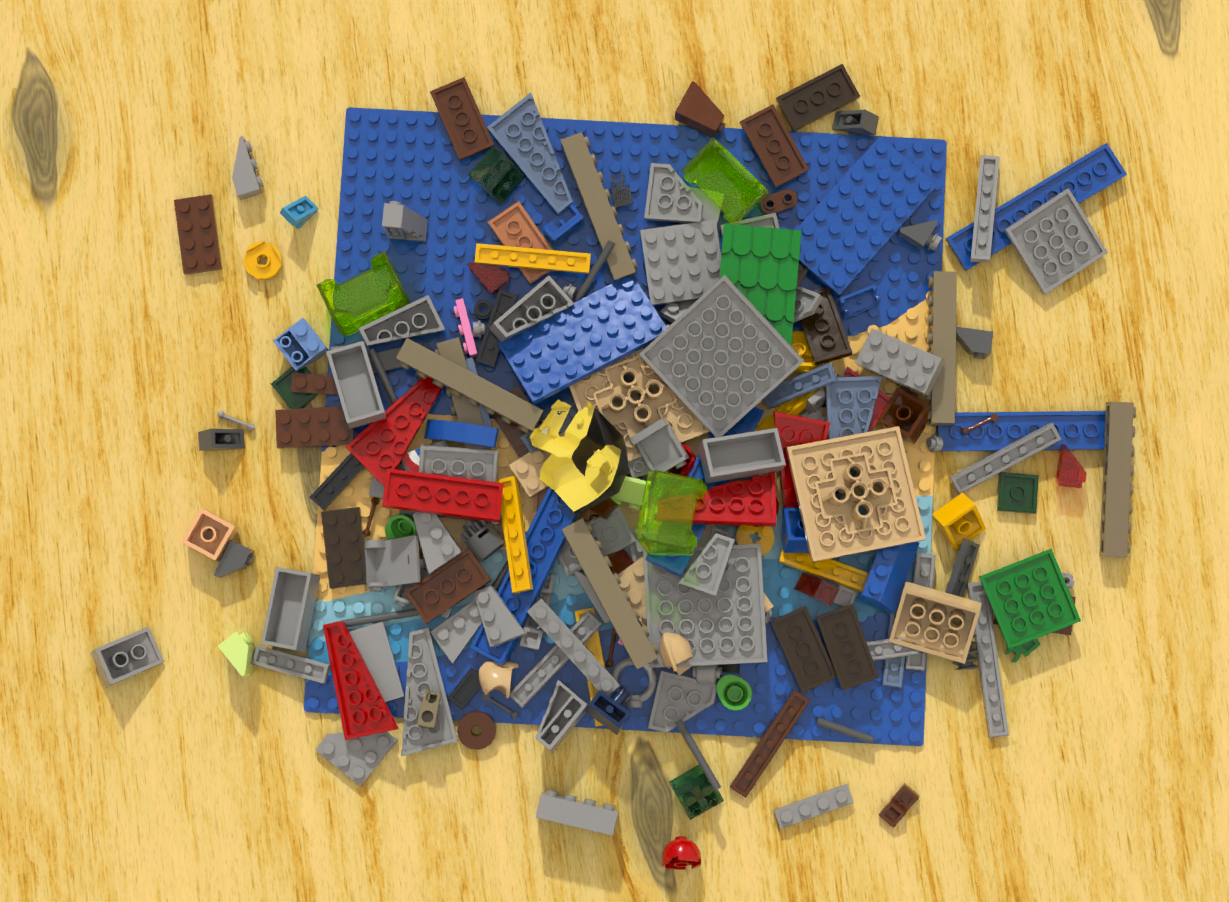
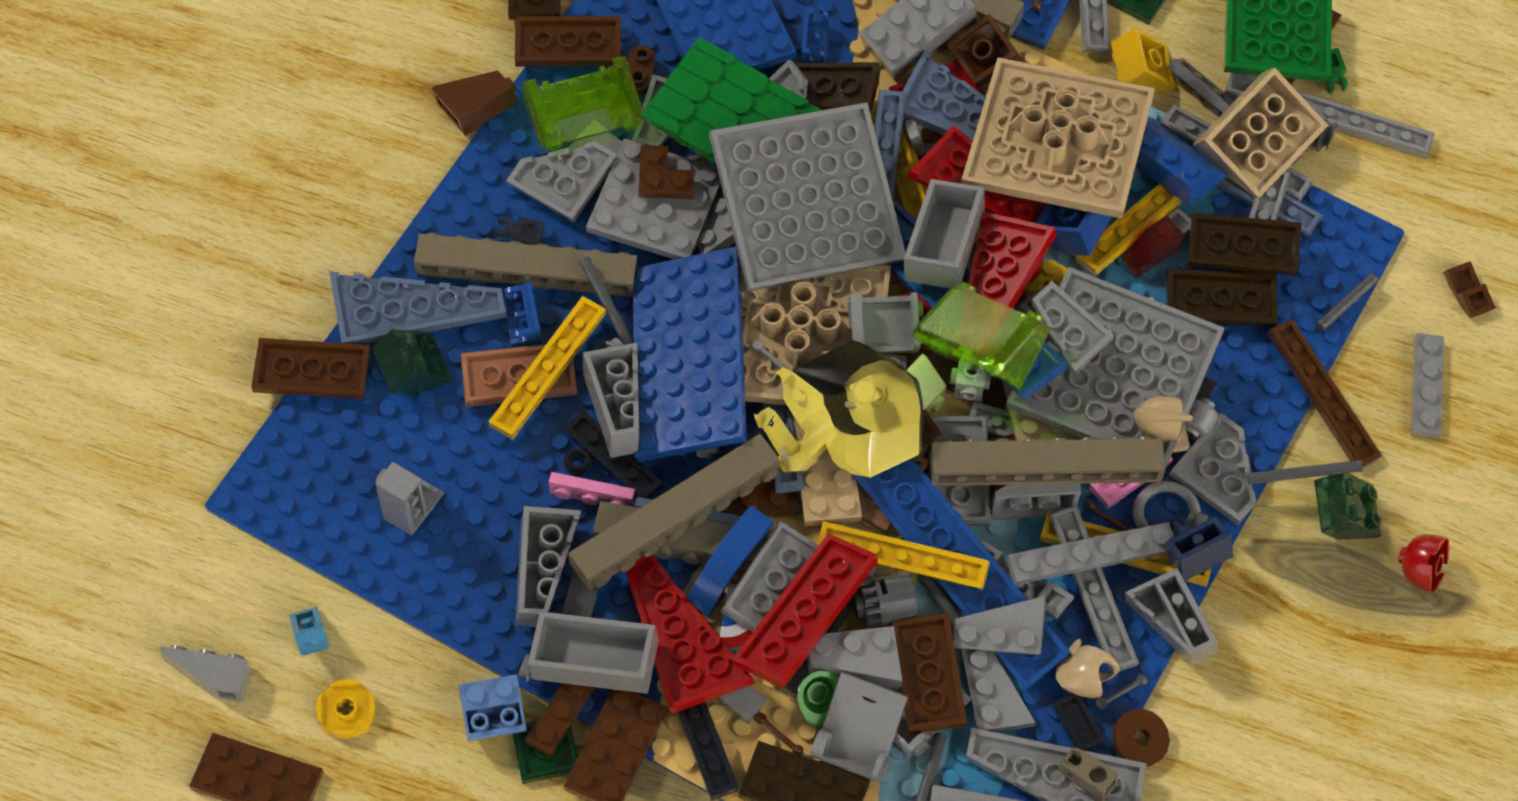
camera: 65 degrees left, 20 degrees down
clear neon green windscreen [317,251,410,336] -> none
clear red slope [467,262,510,297] -> none
light grey plate [472,320,485,339] -> none
light grey piece [536,789,618,836] -> none
bright green piece [716,674,752,711] -> none
light grey plate [926,434,943,453] -> none
none -> reddish brown plate [638,145,694,199]
none -> light grey hinge [752,340,794,370]

